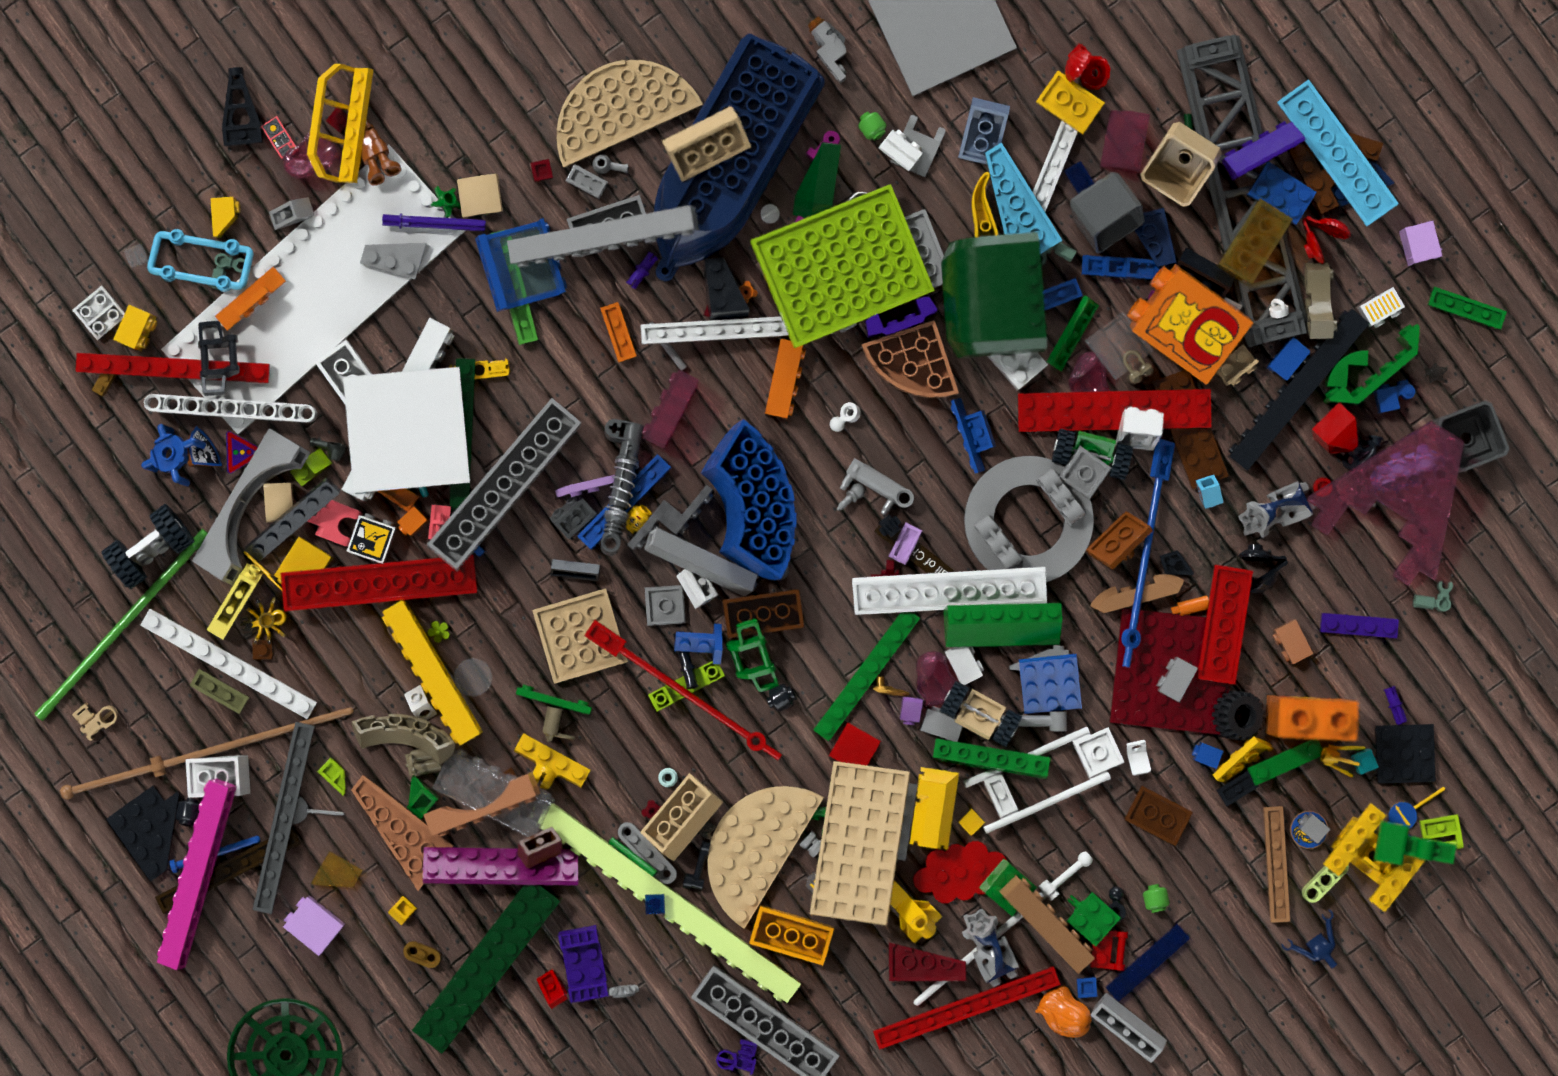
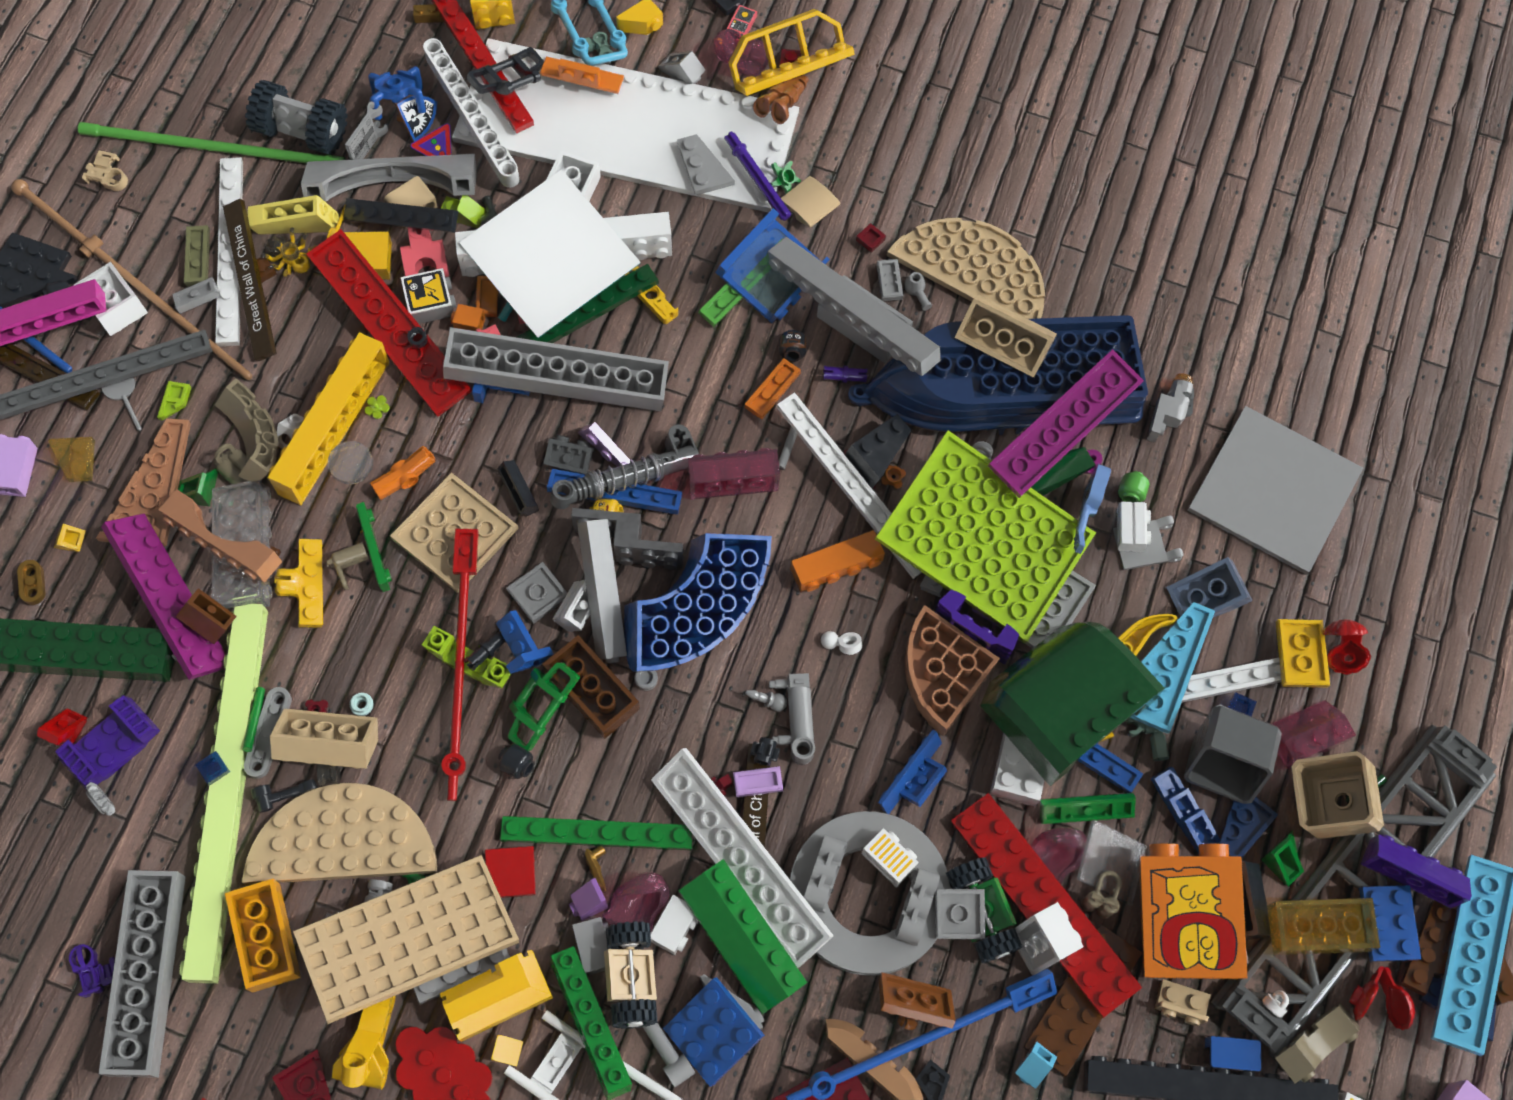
camera: 50 degrees right, 20 degrees down
none -> light grey plate [172,277,220,314]
none -> dark brown tile [223,199,277,362]
none -> light grey flag [345,101,388,160]
none -> orange piece [370,446,436,500]
none -> black axle [407,327,428,349]
none -> black head [779,330,807,362]
none -> white brick [861,828,919,887]
none -> magenta plate [988,349,1144,498]
none -> medium blue piece [1074,464,1111,554]
none -> green slope [1261,830,1304,886]

